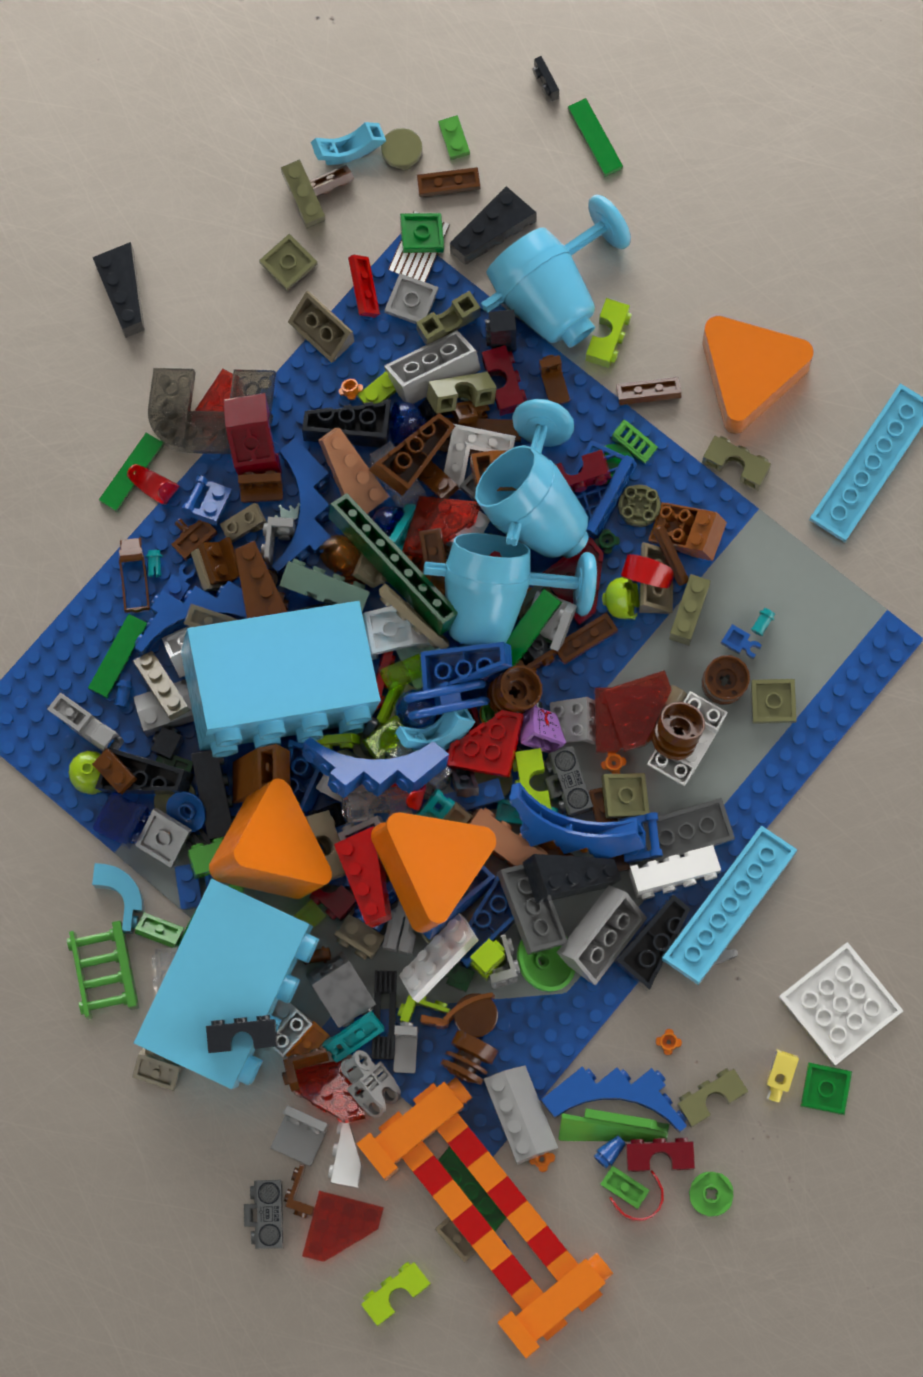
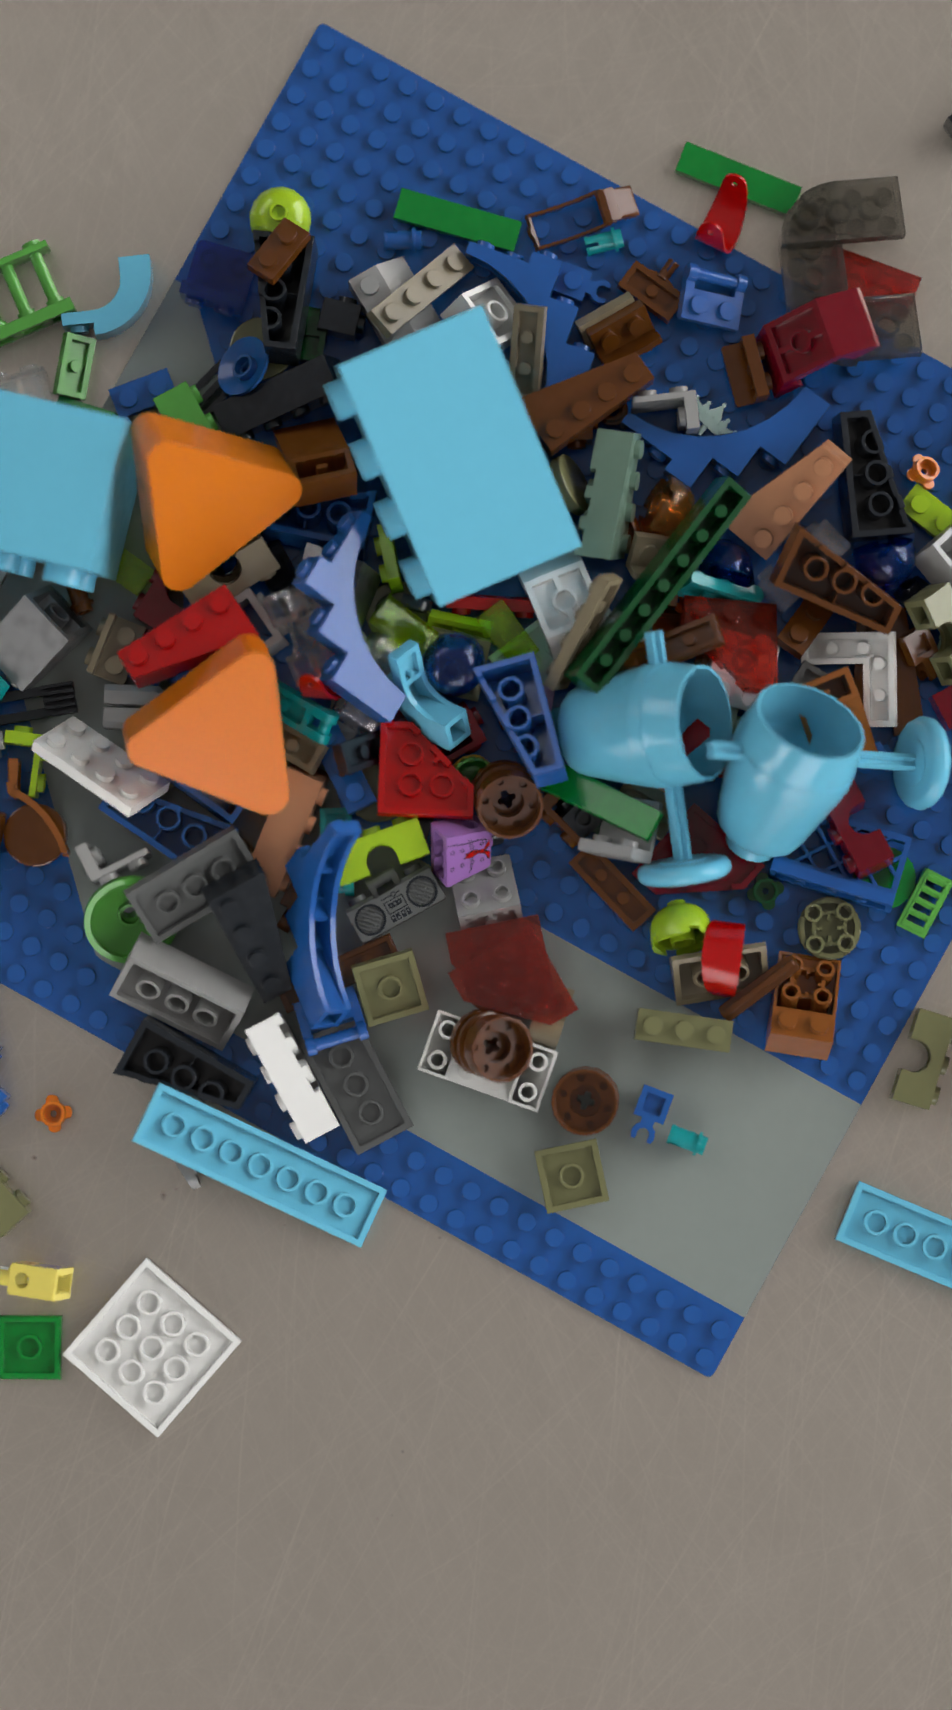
camera: 70 degrees right, 10 degrees up
light grey plate [47,692,124,752] -> none
light grey plate [135,808,192,868] -> none
dark tan plate [220,503,267,543] -> none
blue piece [404,679,490,720] -> none
dark green plate [445,964,475,993] -> none
lime arch [470,939,505,981] -> none
orange plate [601,751,627,774] -> none

